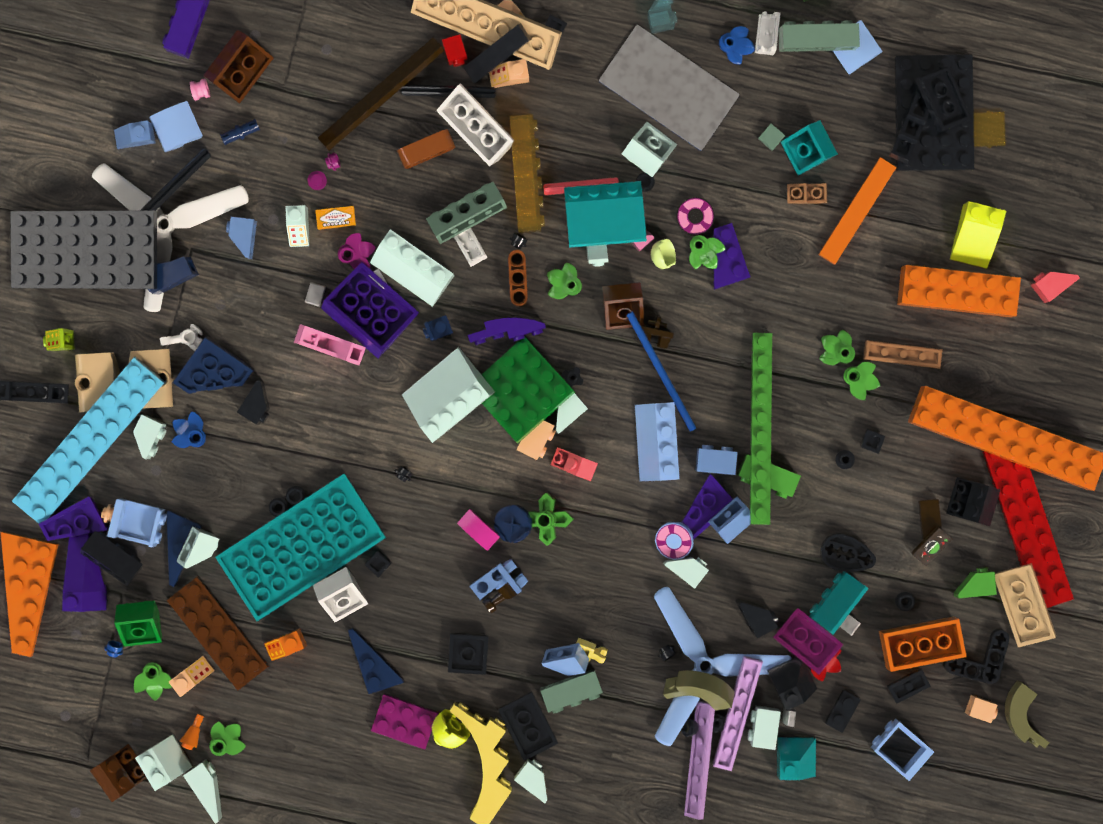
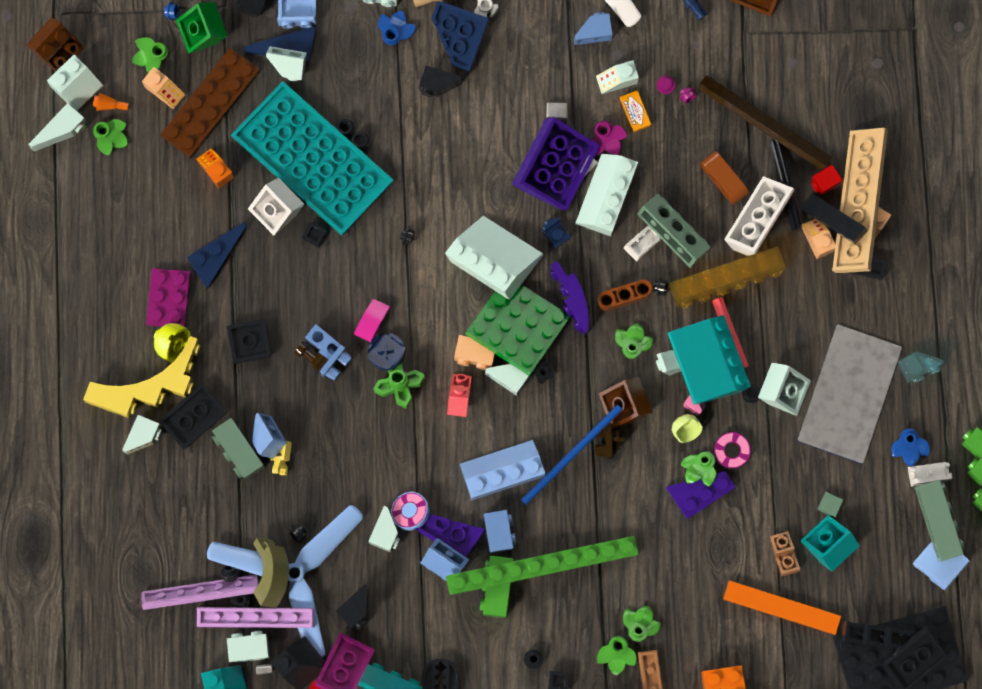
camera: 75 degrees right, 10 degrees down
bright pink arch [294,324,366,365] -> none

